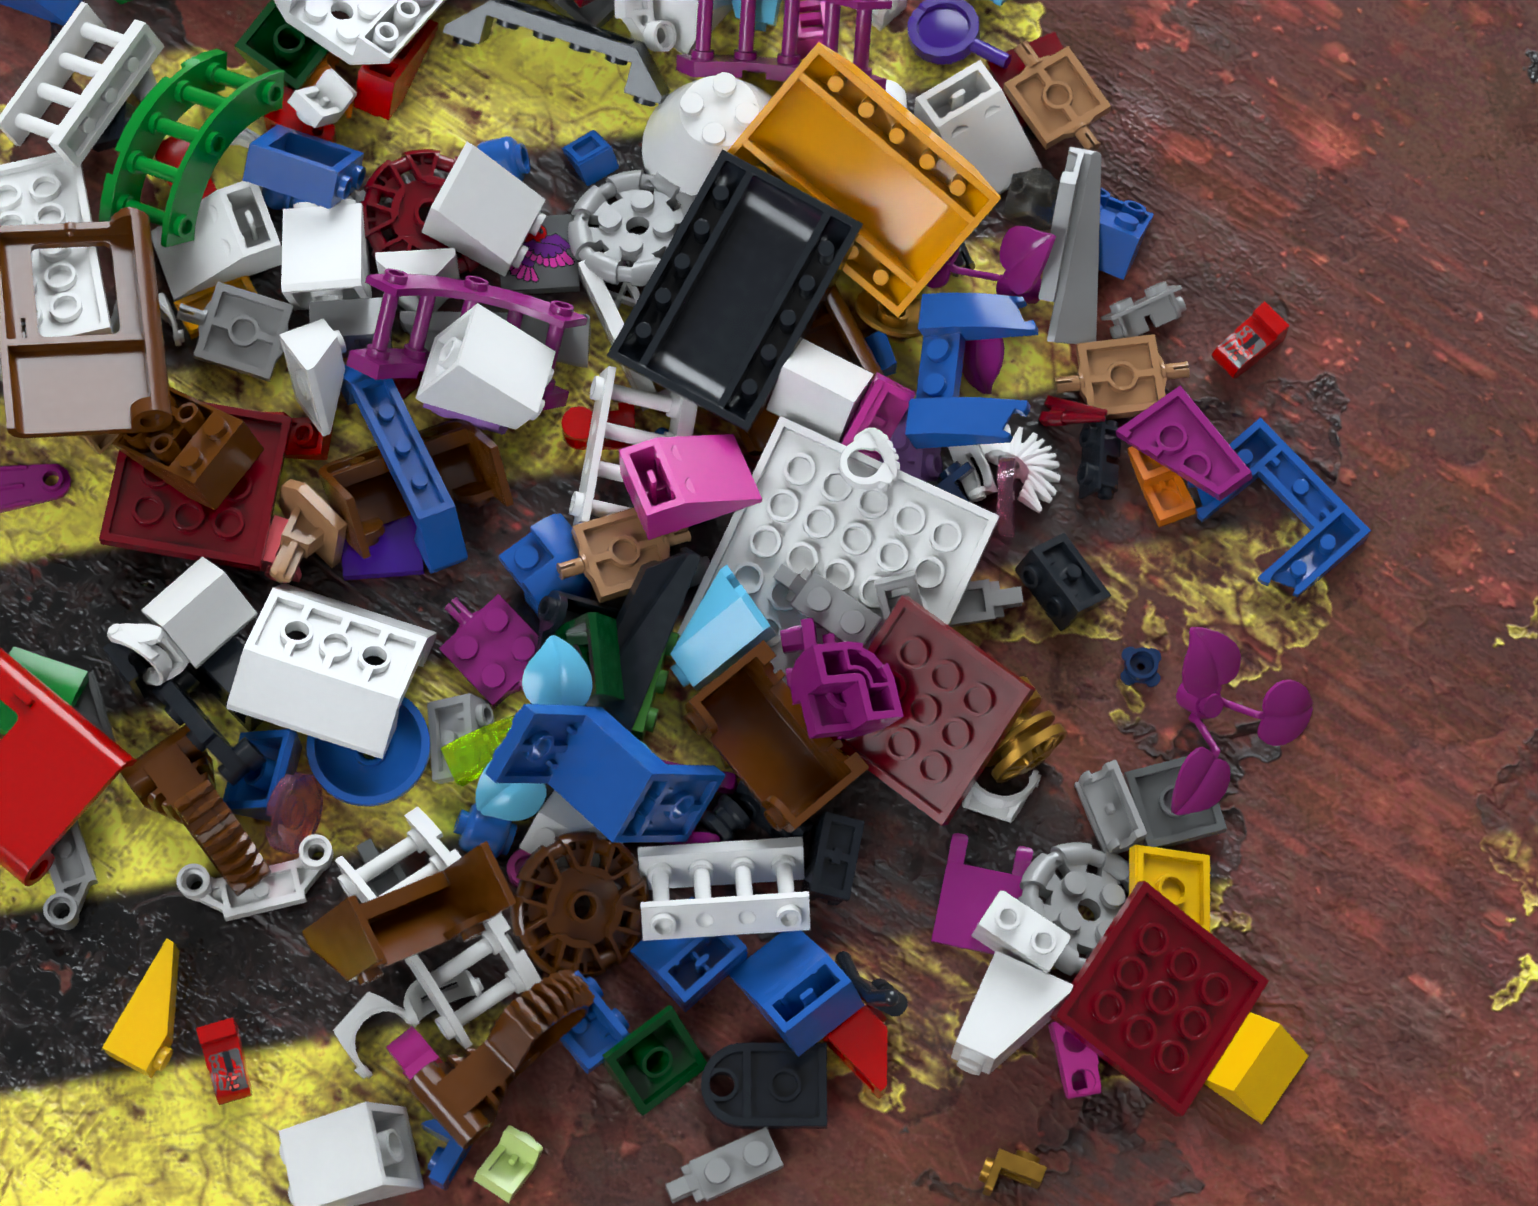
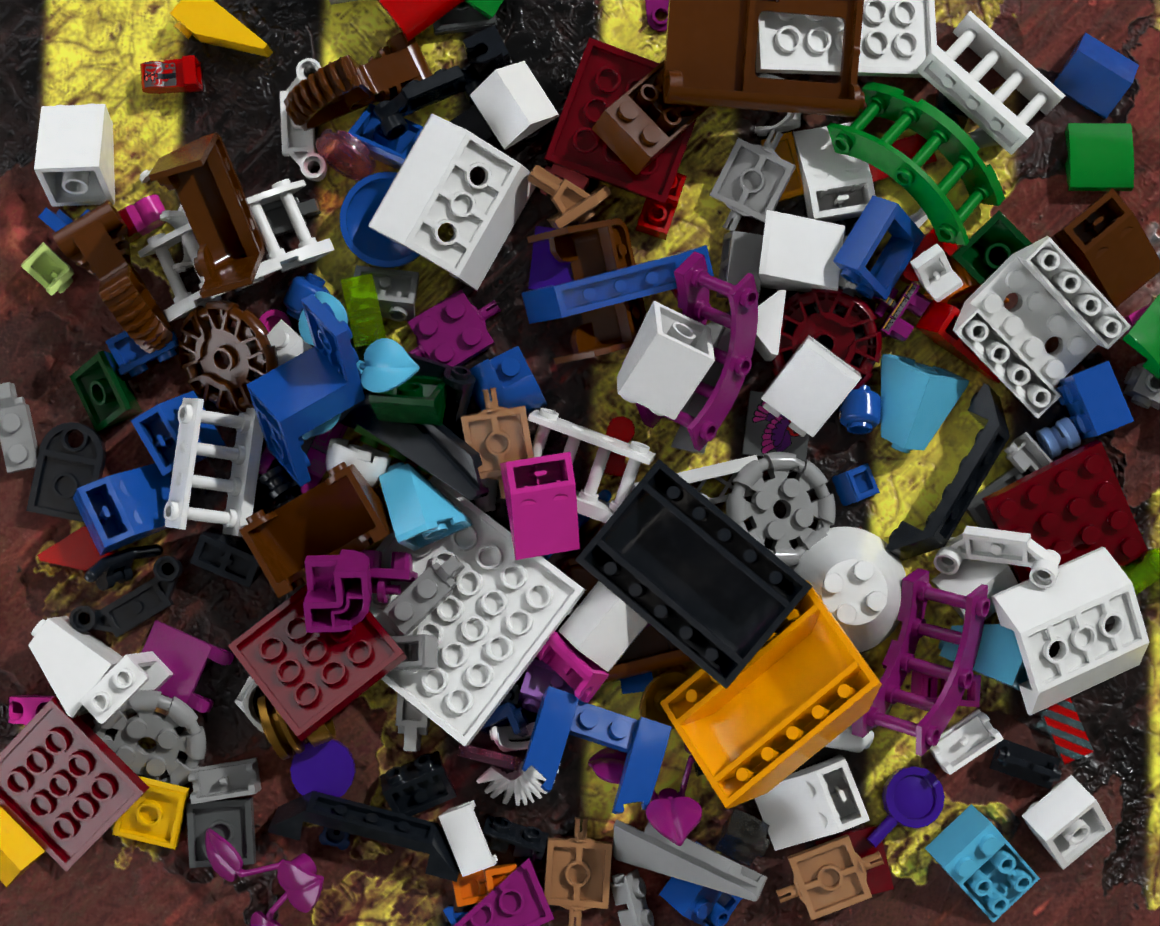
camera: 105 degrees right, 15 degrees up
white helmet [107,623,189,686] -> none
white slope [279,318,347,436] -> none
white piece [839,427,900,491] -> none
dark red piece [1038,395,1108,426] -> none
none -> black plate [69,556,183,638]
none -> black slope [268,791,460,882]
none -> dark purple tile [290,739,356,797]
none -> white cylinder [325,438,392,488]
none -> white hinge [438,800,498,877]
none -> magenta hips [873,281,931,342]
none -> medium azure slope [881,354,969,453]

